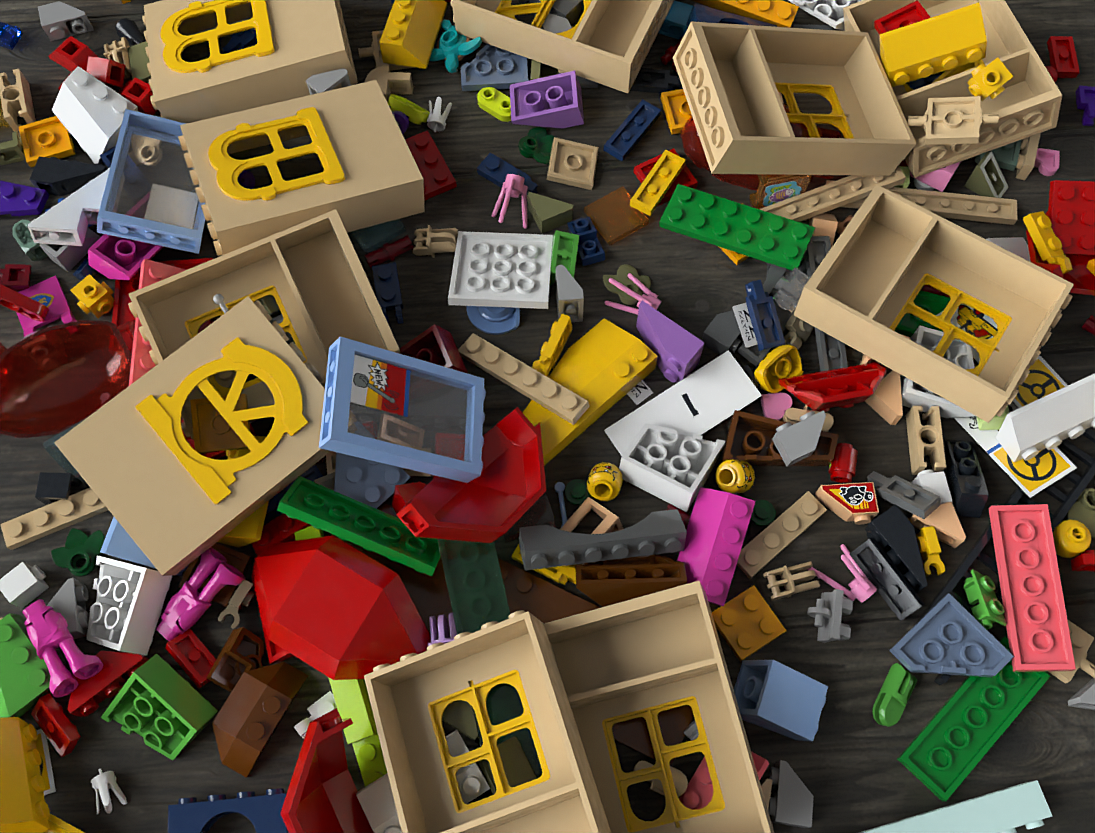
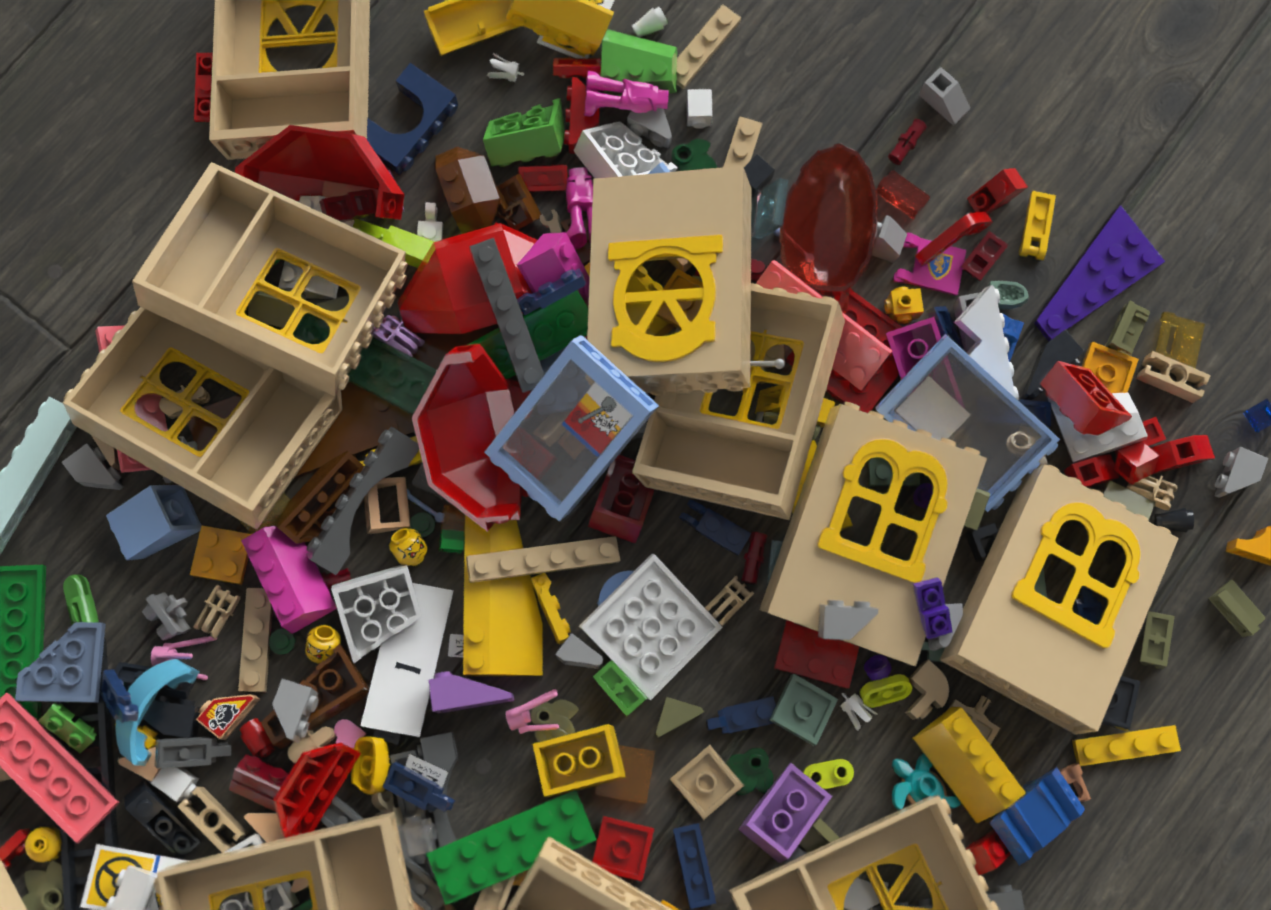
camera: 125 degrees right, 10 degrees up
sand blue plate [461,44,528,91] -> none
bright pink plant [492,174,528,229] -> none
dark blue slope [567,217,605,266] -> none
yellow plate [630,150,686,216] -> none
none -> dark blue hinge [100,669,139,723]
none -> medium azure windscreen [116,659,200,766]
none -> dark red brick [229,755,289,812]
none -> dark red slope [319,189,376,222]
none -> leg [438,504,465,553]
none -> dark grey arch [469,238,544,393]
none -> dark pink slope [517,232,590,306]
none -> dark blue hinge [517,268,586,315]
none -> yellow brick [533,724,626,797]
none -> sand green plate [769,674,838,746]
none -> light grey slope [818,600,878,640]
none -> dark purple slope [913,577,953,639]
none -> red slope [1040,361,1132,436]

